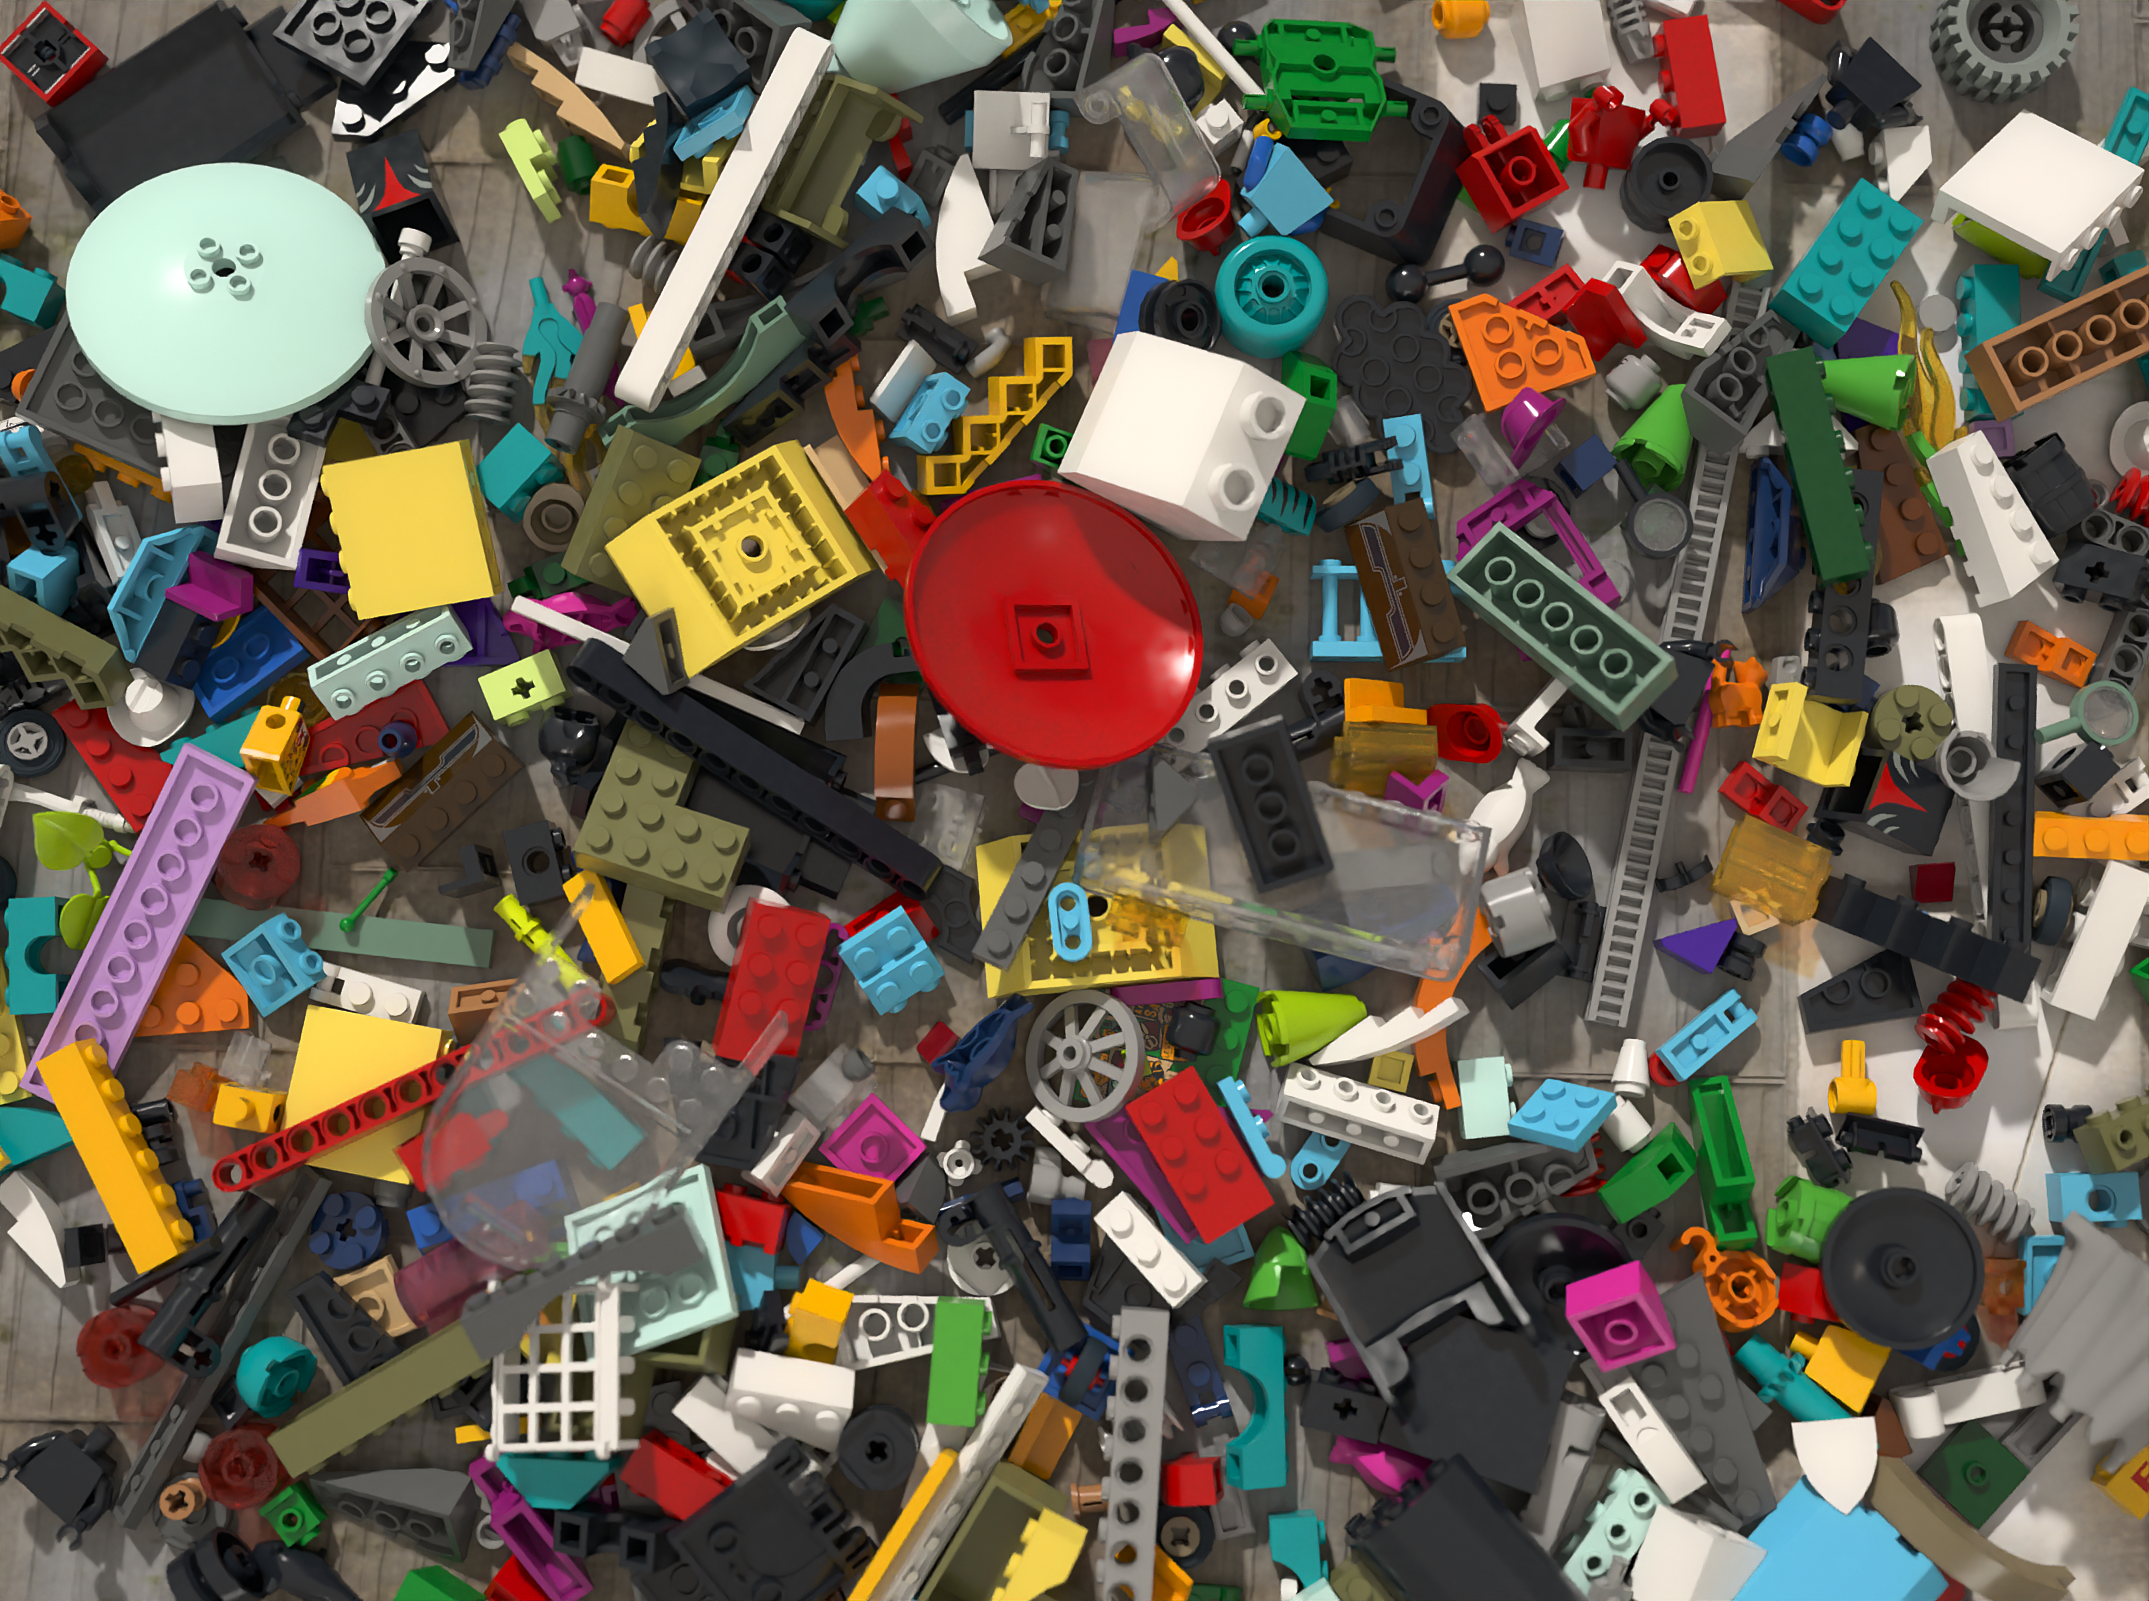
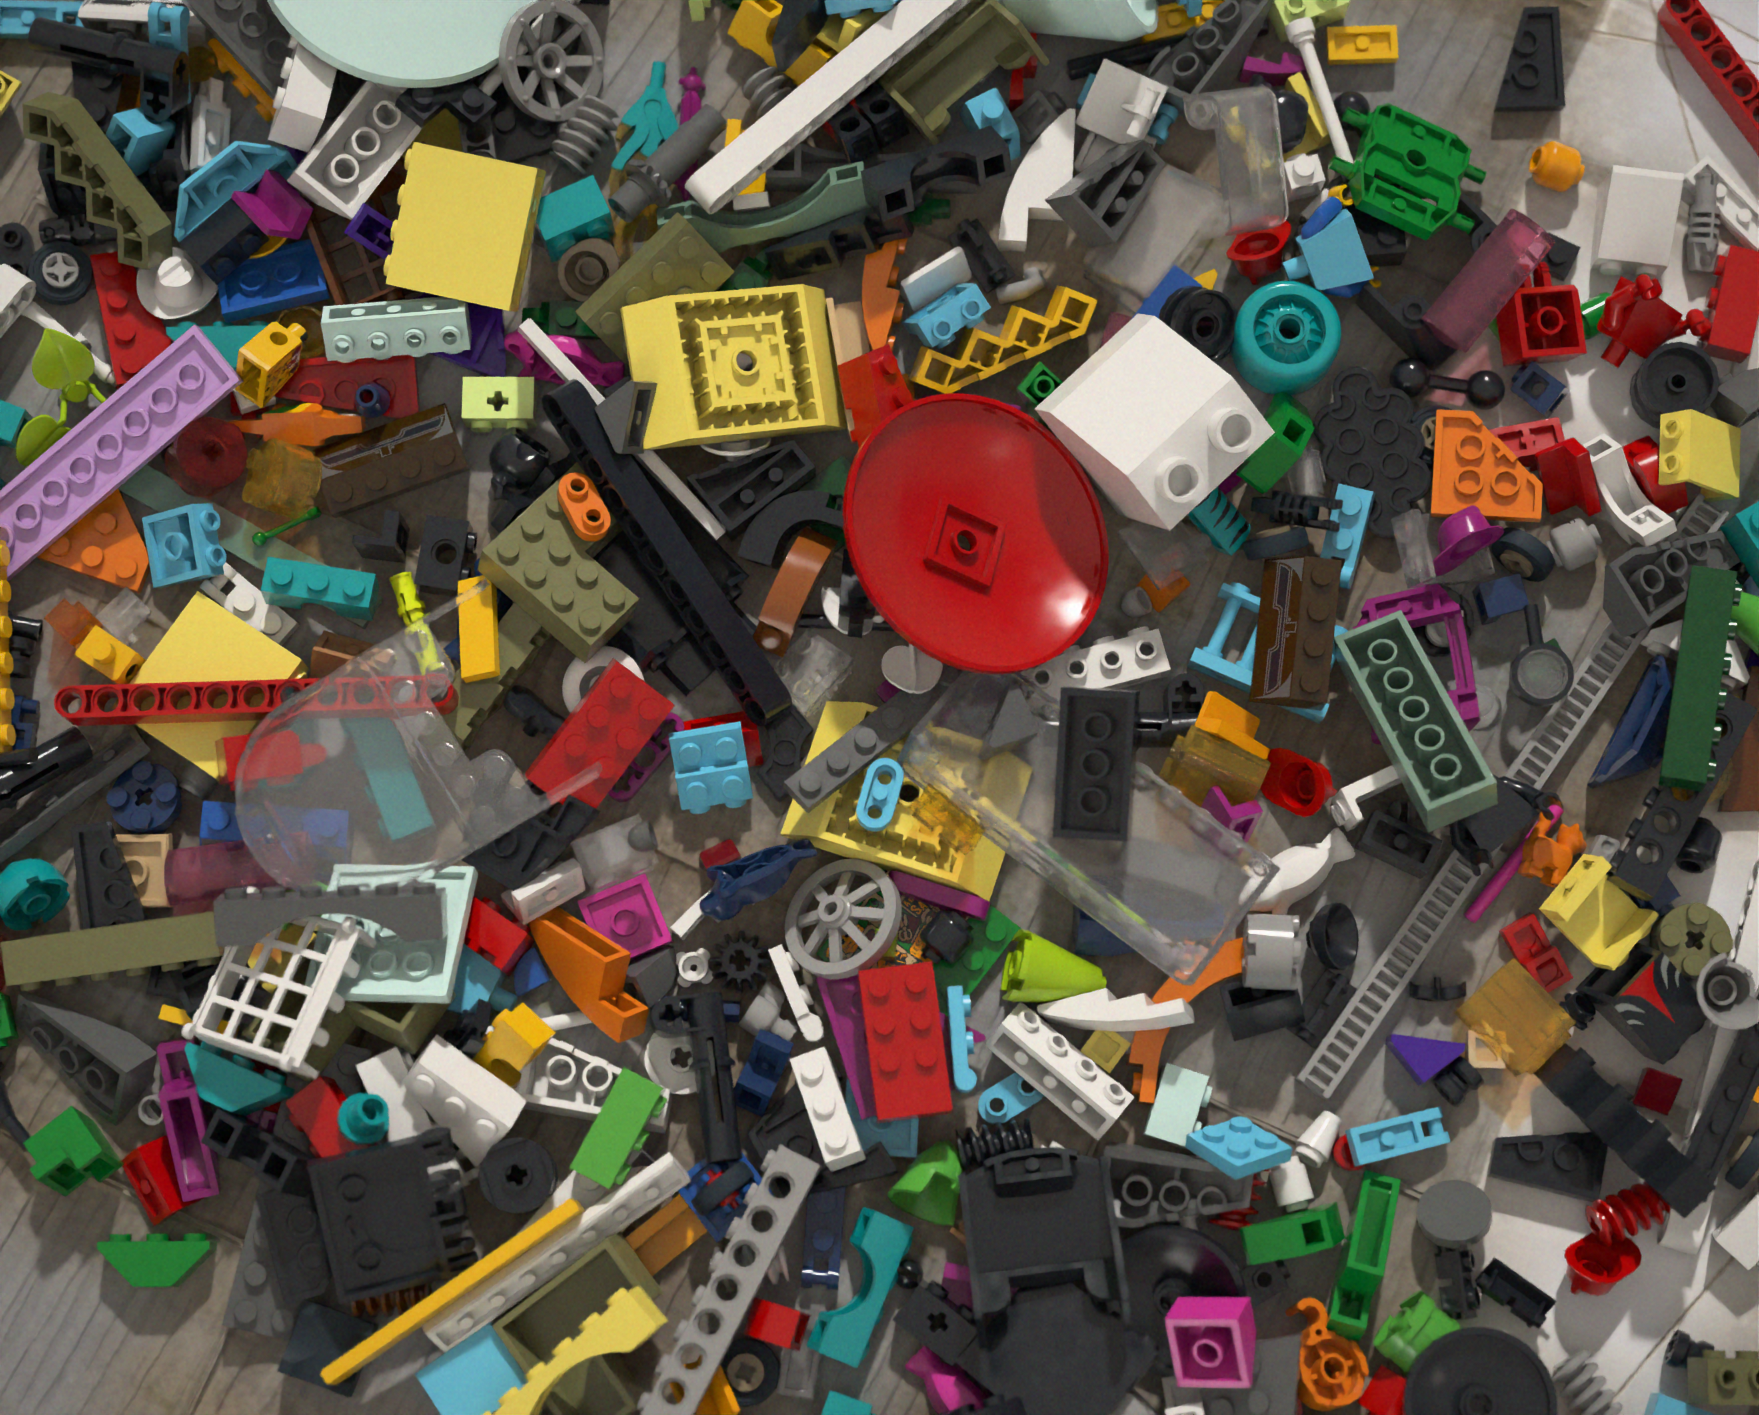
camera: 20 degrees right, 5 degrees down
medium nougat bush [1070,1483,1109,1520] -> none
bright green cone [1611,384,1693,492] -> none
yellow axle [1828,1040,1877,1116] -> none
none -> clear yellow brick [242,438,322,519]
none -> teal arch [261,557,380,621]
none -> teal piece [337,1093,389,1145]
none -> orange plate [557,472,611,542]
none -> dark grey tile [1417,1180,1492,1249]
none -> clear pink brick [1422,208,1556,353]
none -> black wheel [1491,527,1555,582]

